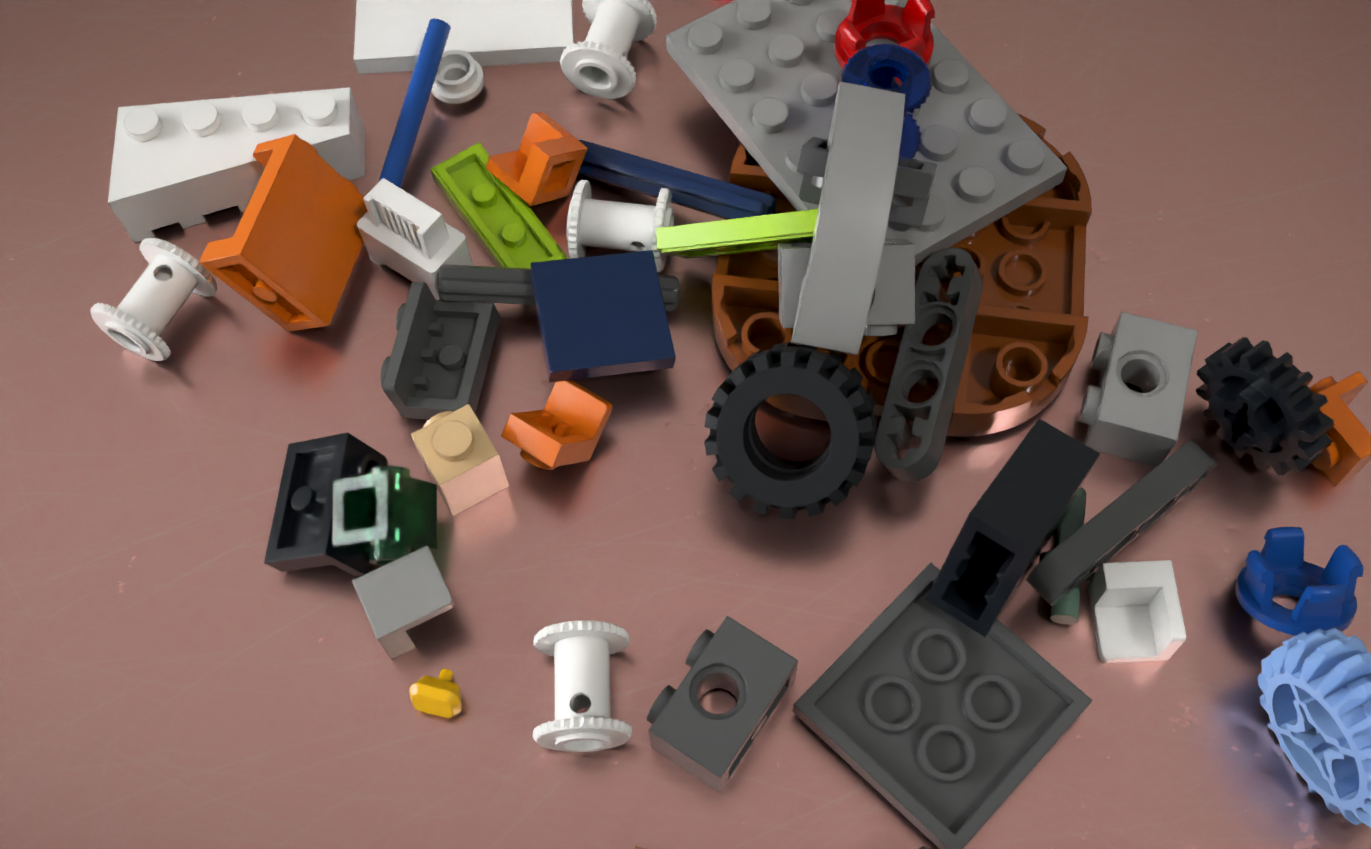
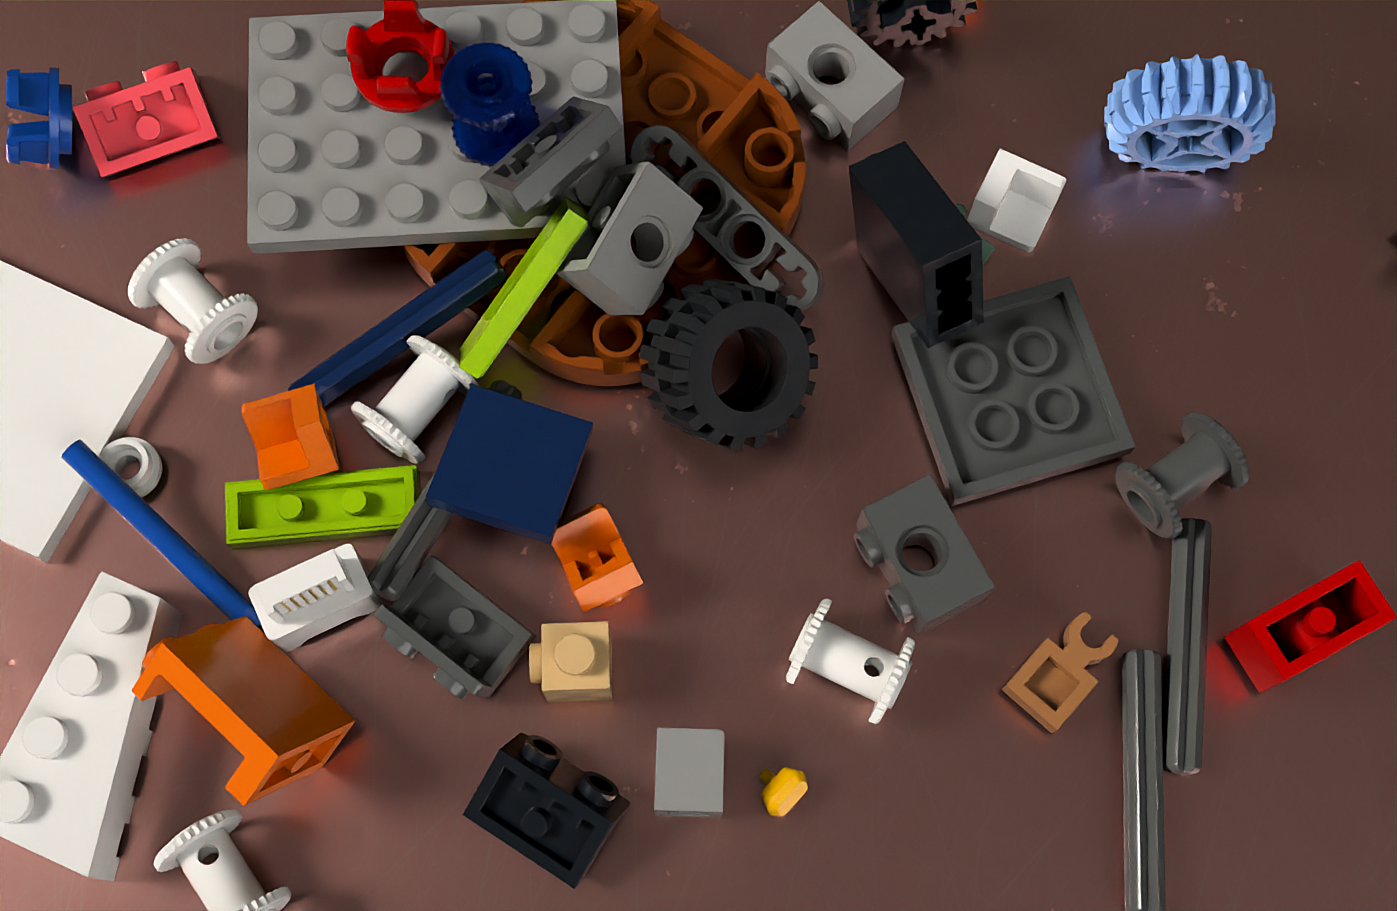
camera: 65 degrees left, 10 degrees up
clear green brick [333,466,437,565] -> none
light grey slope [791,81,905,356] -> none
dark grey beam [1026,440,1218,606] -> none
blue piece [1235,527,1364,636] -> none

